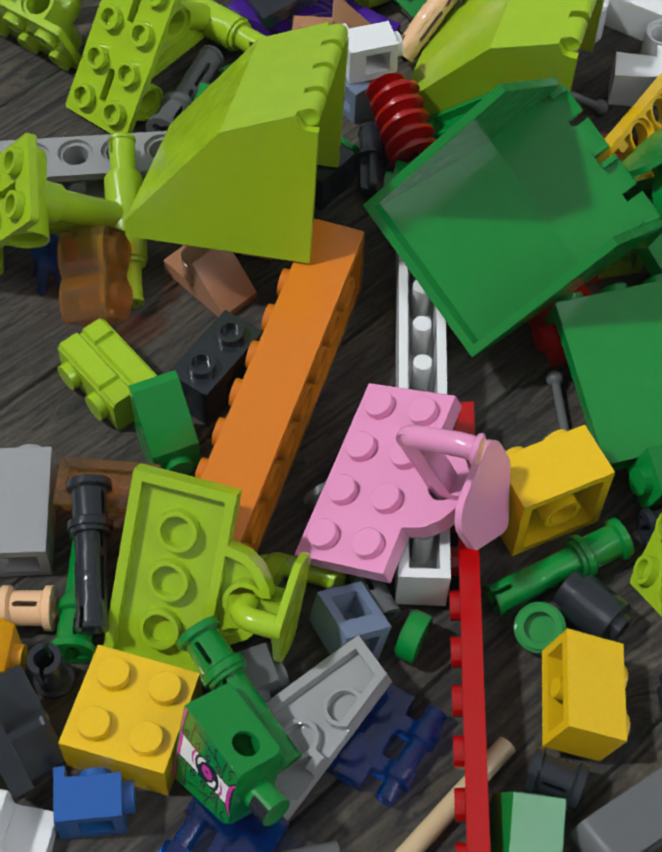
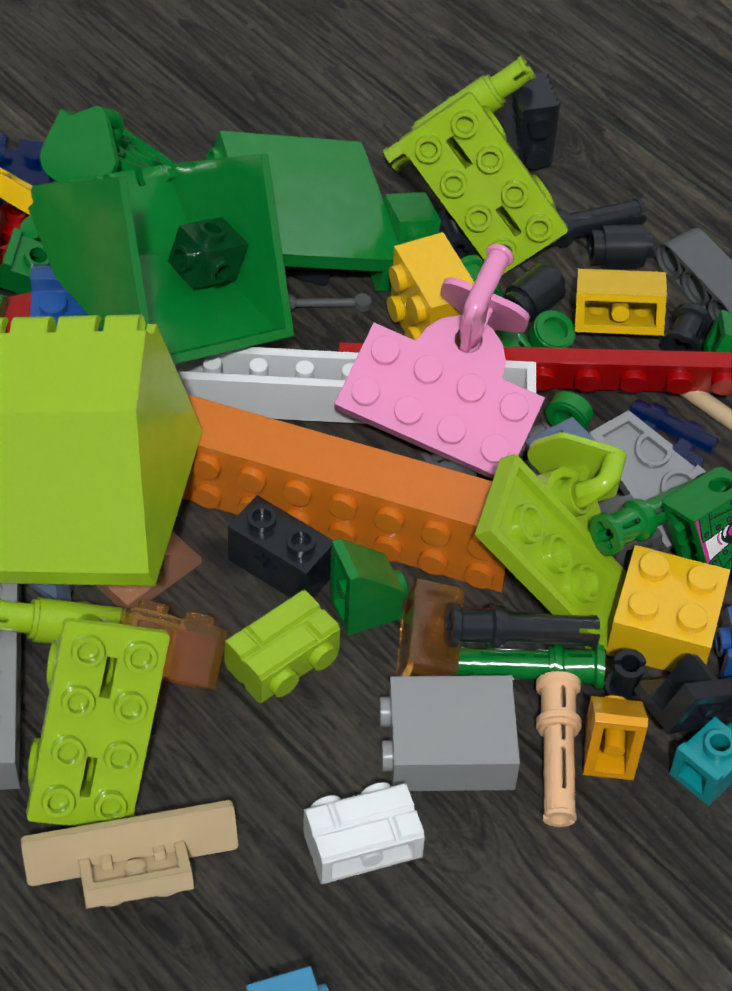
camera: 90 degrees left, 5 degrees down
none -> dark green brick [168,217,248,289]

